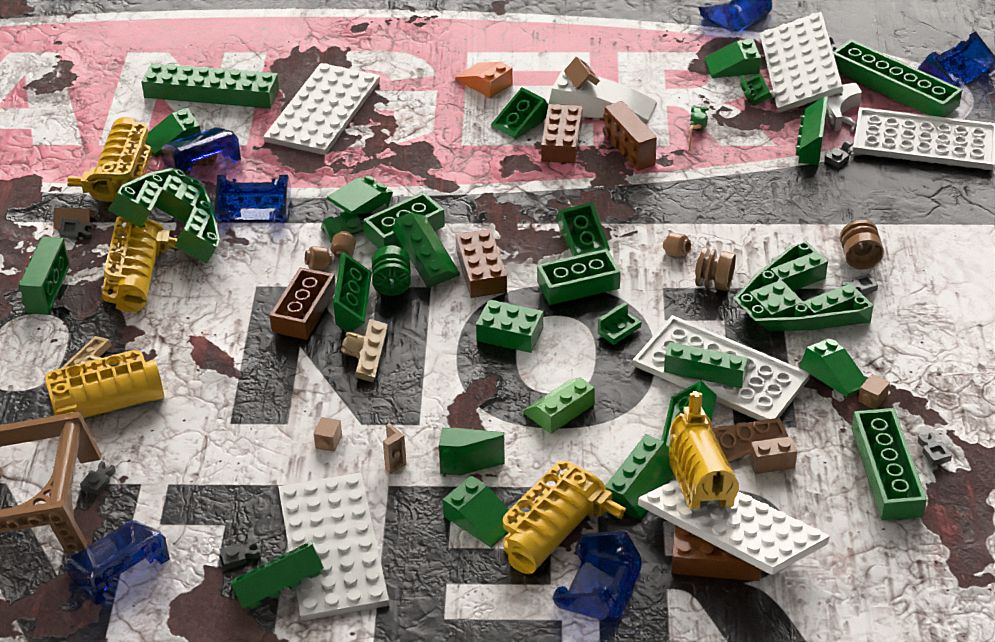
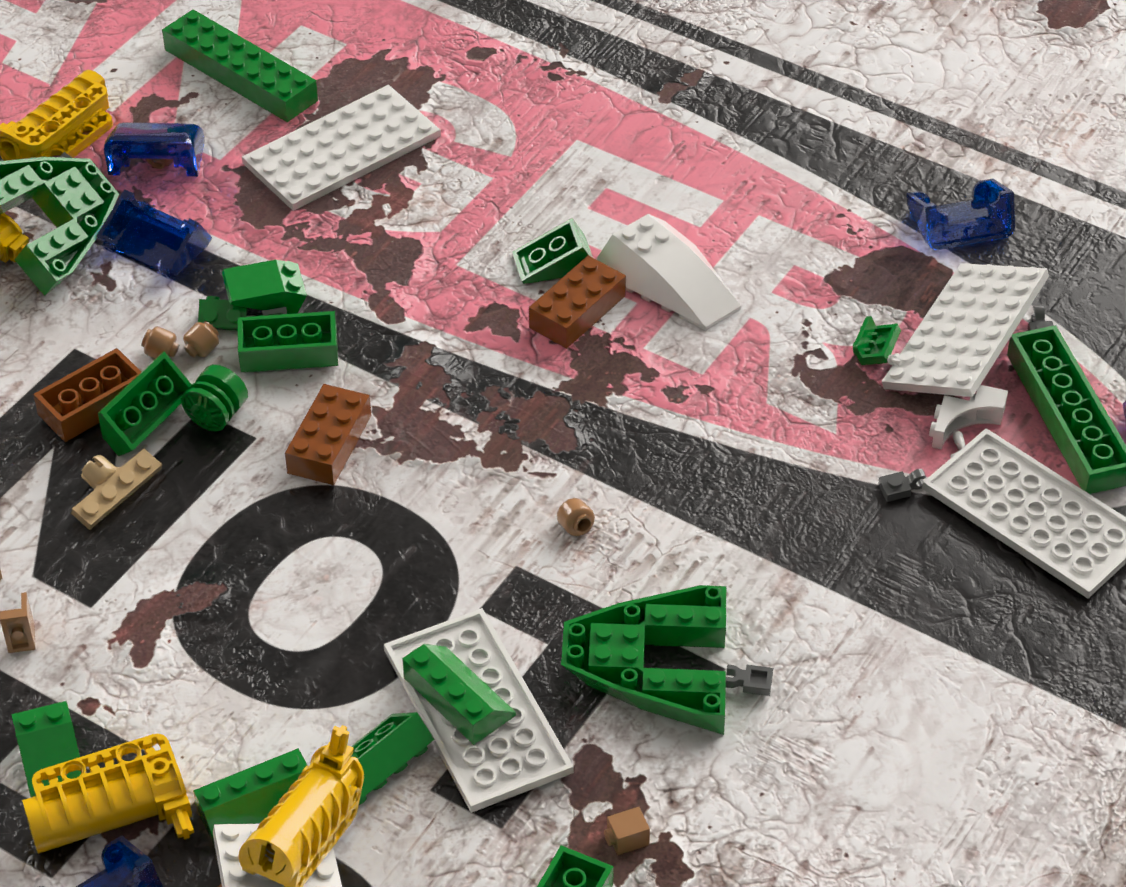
camera: 30 degrees right, 5 degrees up
green slope [145,108,202,157] -> none
green slope [393,212,460,288] -> none
green slope [439,427,505,475] -> none
orange slope [455,62,513,98] -> none
green brick [476,299,543,353] -> none
bright green slope [523,377,595,434] -> none
green brick [537,249,621,305] -> none
green slope [556,201,610,256] -> none
medium nougat panel [564,56,600,89] -> none
green bracket [598,302,642,345] -> none
dark orange brick [603,101,657,171] -> none
green animal [689,105,709,150] -> none
medium nougat wheel [695,247,736,292] -> none
green slope [704,39,761,78] -> none
medium nougat wing [712,418,788,463] -> none
medium nougat brick [749,436,797,474] -> none
green slope [796,97,828,165] -> none
green slope [800,339,867,397] -> none
medium nougat wheel [839,220,885,270] -> none

